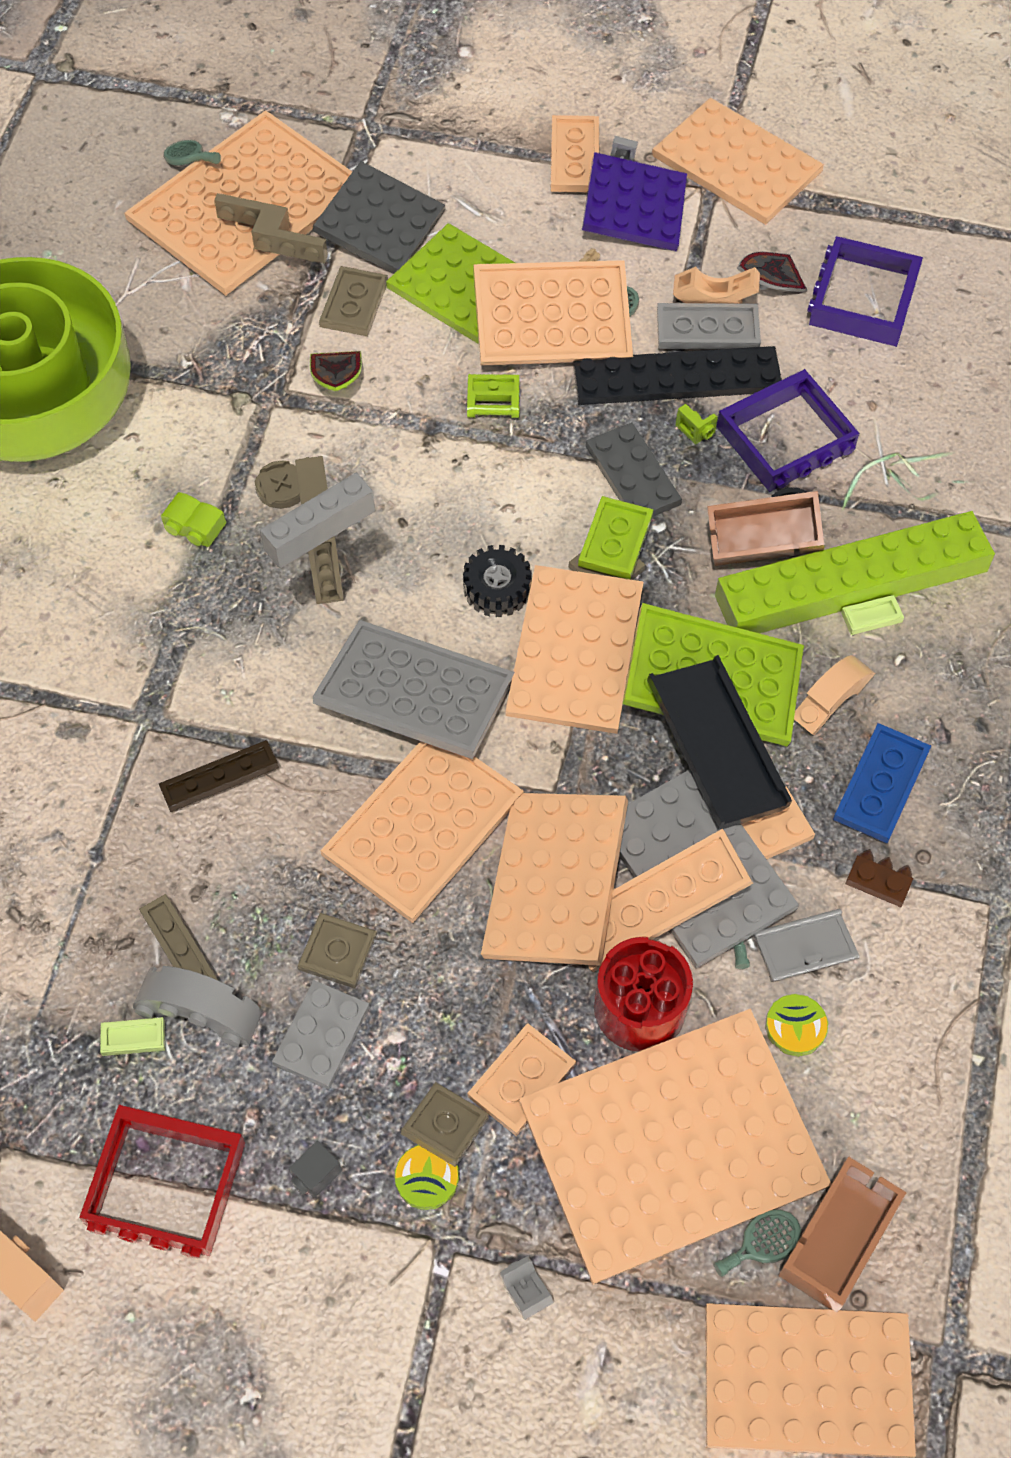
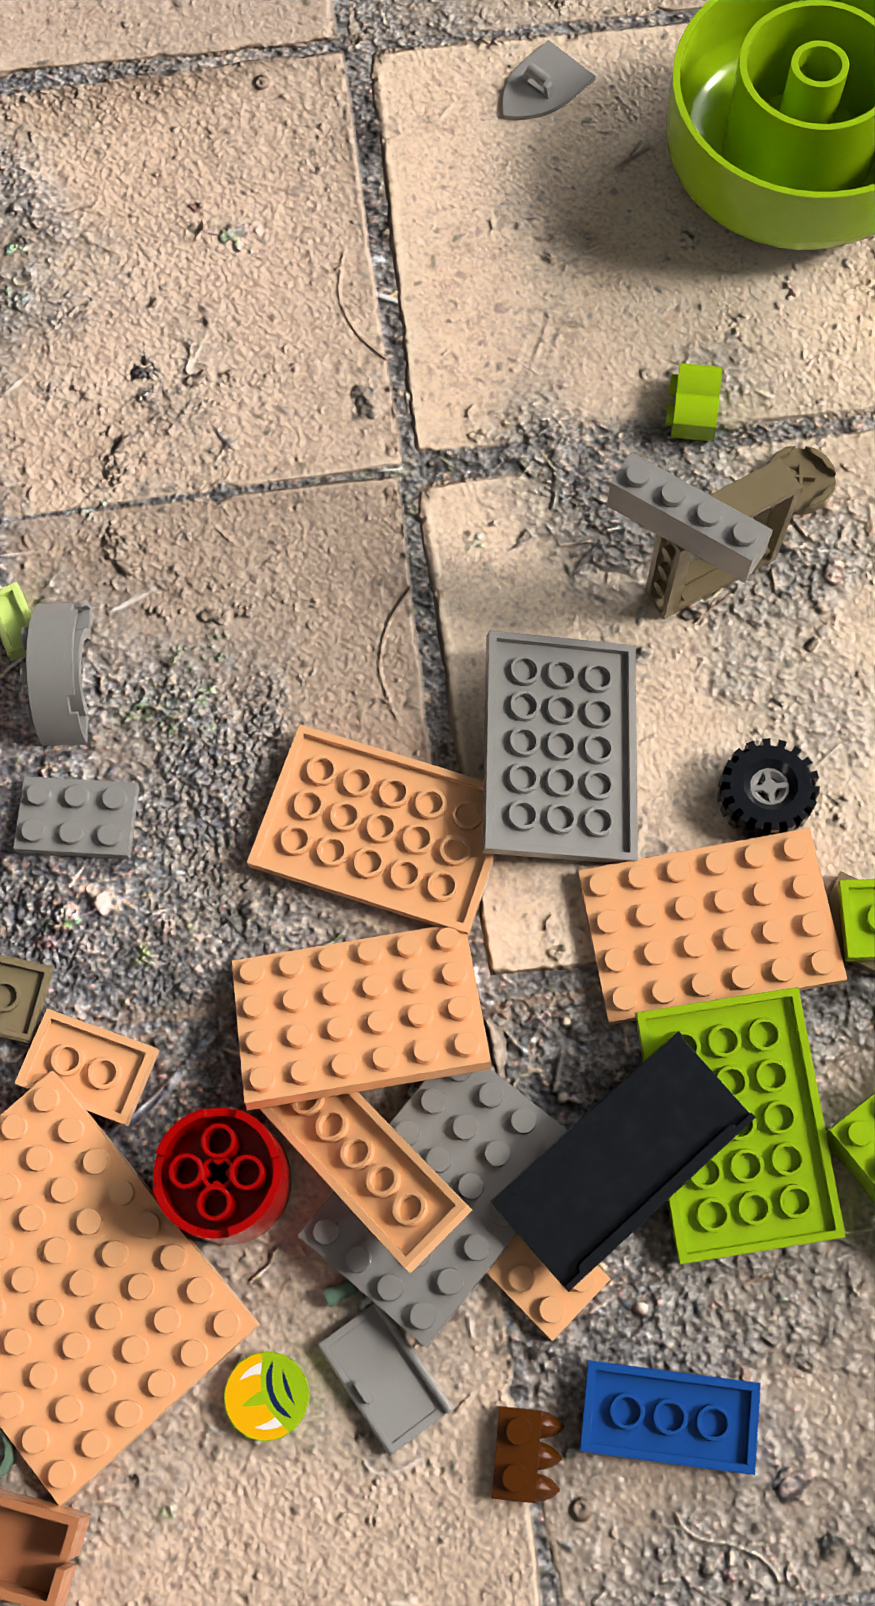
camera: 75 degrees right, 10 degrees up
dark tan plate [139,894,218,980] -> none
dark brown plate [158,740,279,812] -> none
dark tan tile [297,913,377,989] -> none
light nougat arch [794,655,876,735] -> none

